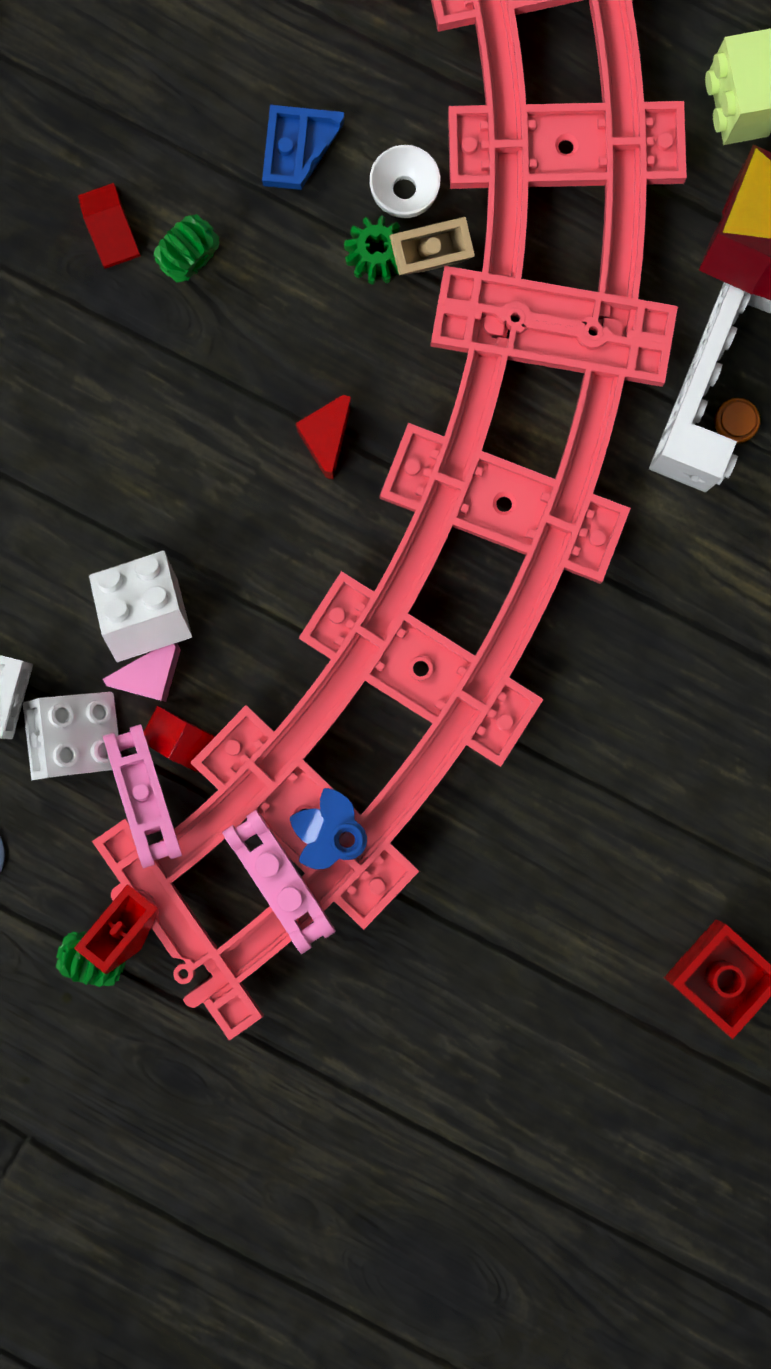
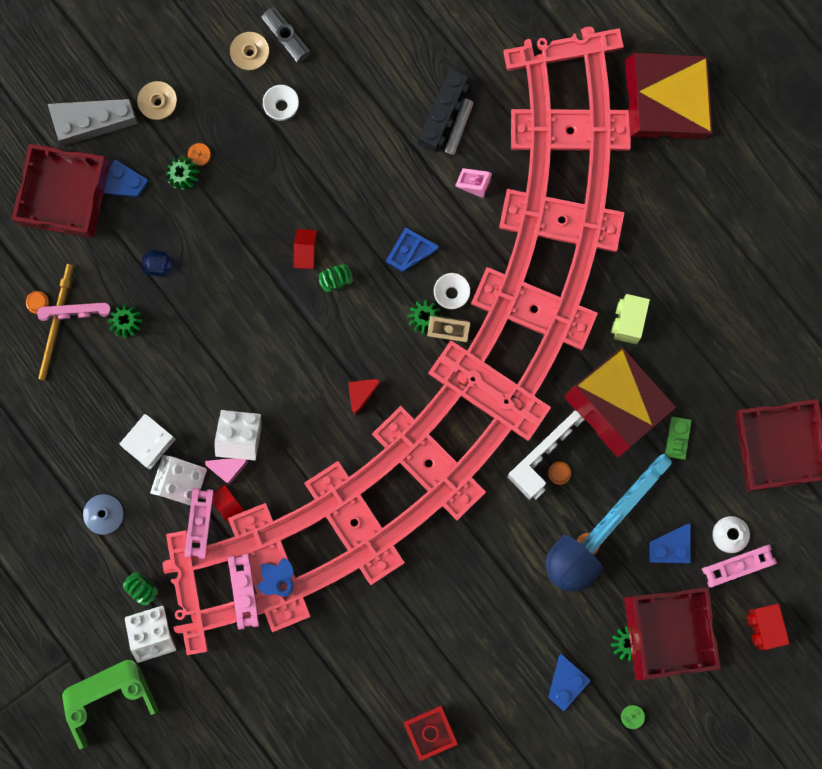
camera: 30 degrees right, 5 degrees down
red slope [74,884,159,975] -> none
none -> bright green windscreen [62,660,159,749]
none -> white bracket [125,606,176,663]

